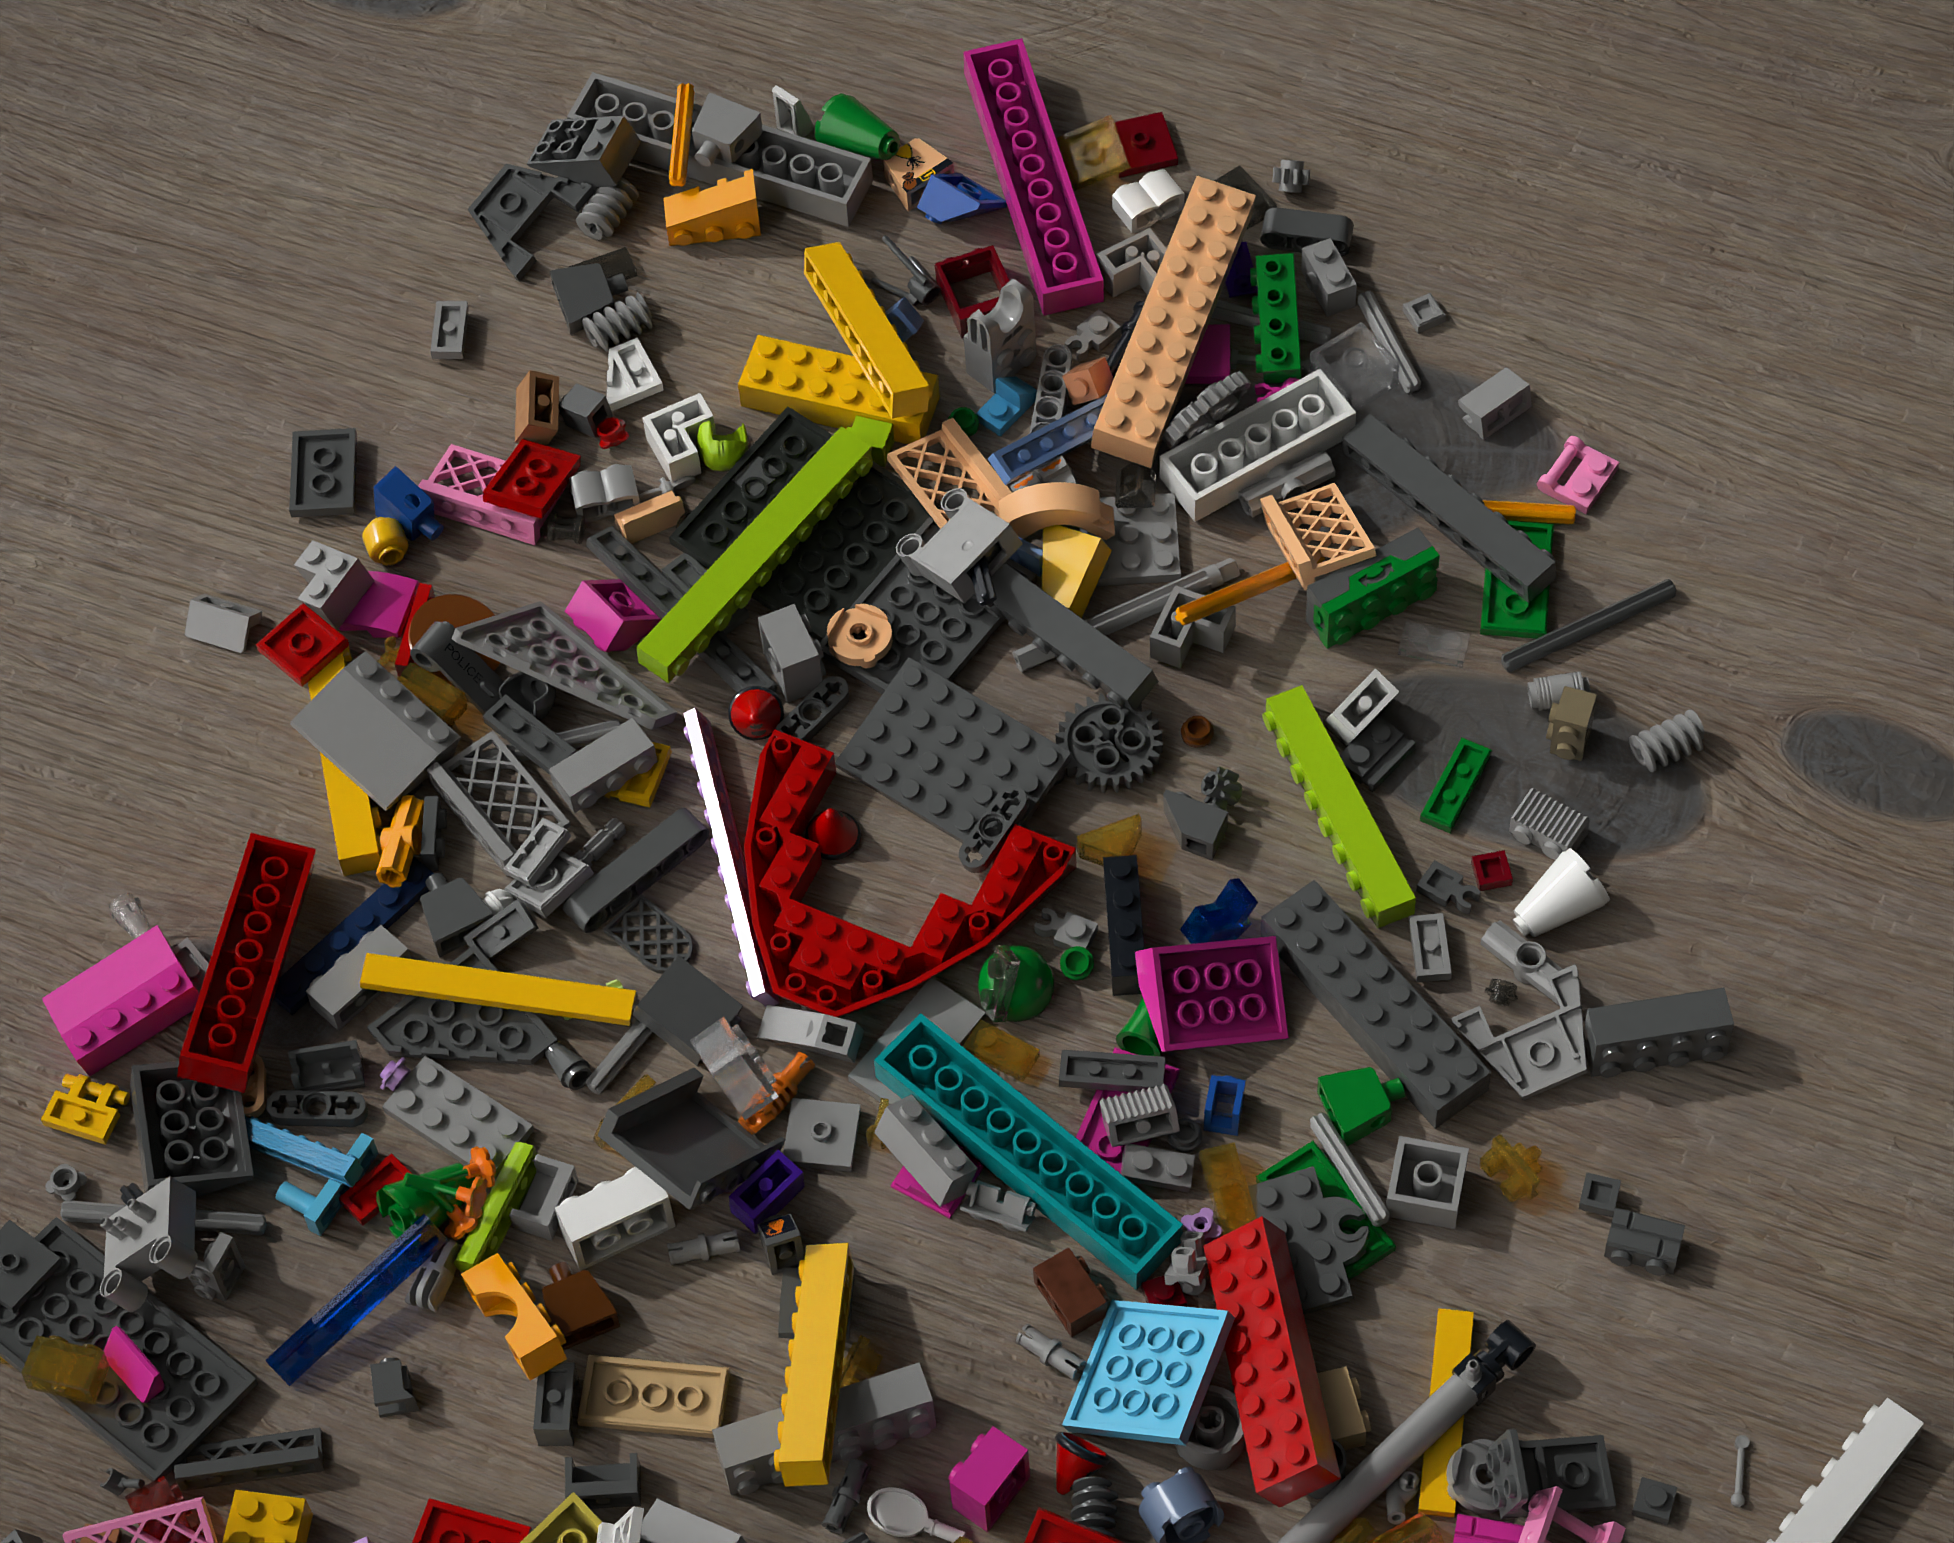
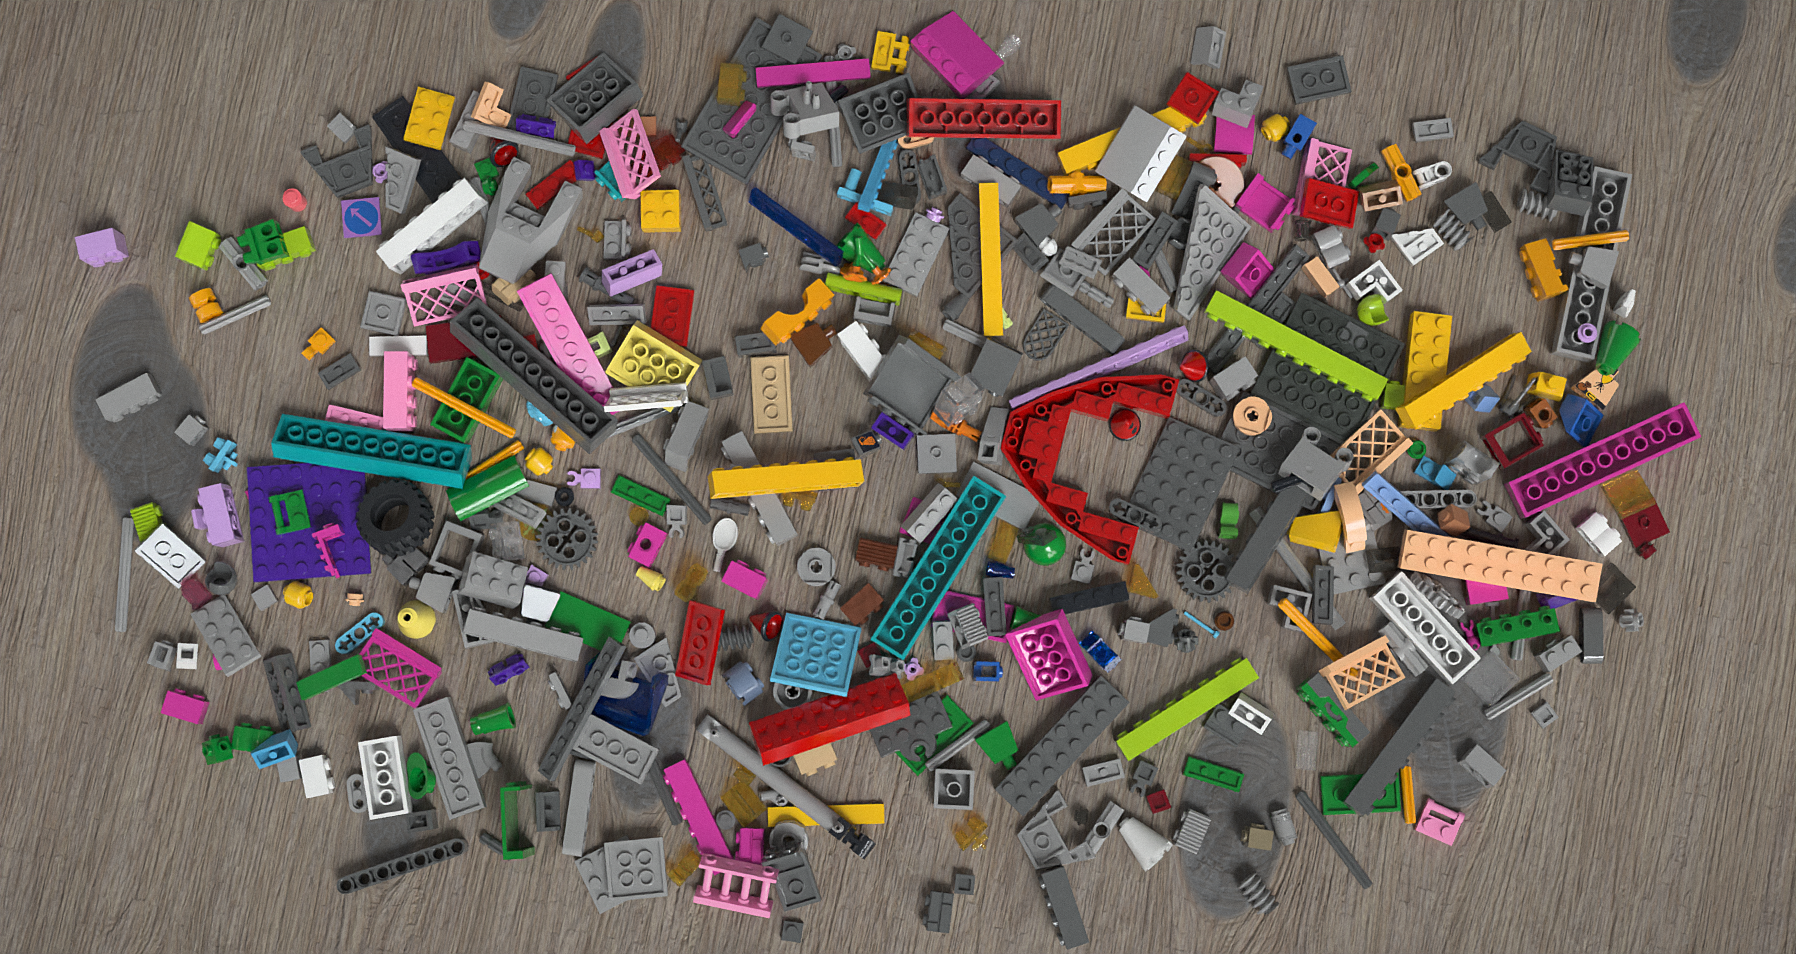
camera: 80 degrees right, 25 degrees up
light grey pin [667,1230,740,1266] -> none
green plate [1060,946,1094,981] -> none
none -> dark pink tile [756,58,871,88]
none -> light grey plate [797,548,836,587]
none -> copper brick [855,538,898,572]
none -> clear smoke slope [877,181,918,210]
none -> clear blue cone [985,560,1015,579]
none -> light grey brick [1118,617,1150,644]
none -> medium azure piece [1184,611,1220,639]
none -> bright green leg [1218,502,1239,540]
none -> dark pink panel [1235,173,1296,233]
none -> dark grey plate [1312,565,1334,625]
none -> green tile [1348,163,1379,190]
none -> light orange piece [1381,144,1422,202]
none -> white piece [1412,161,1452,190]
none -> dark orange brick [1523,398,1557,429]
none -> yellow torso [1525,372,1567,402]
none -> lavender plate [1577,323,1597,343]
none -> dark red plate [1639,543,1657,560]

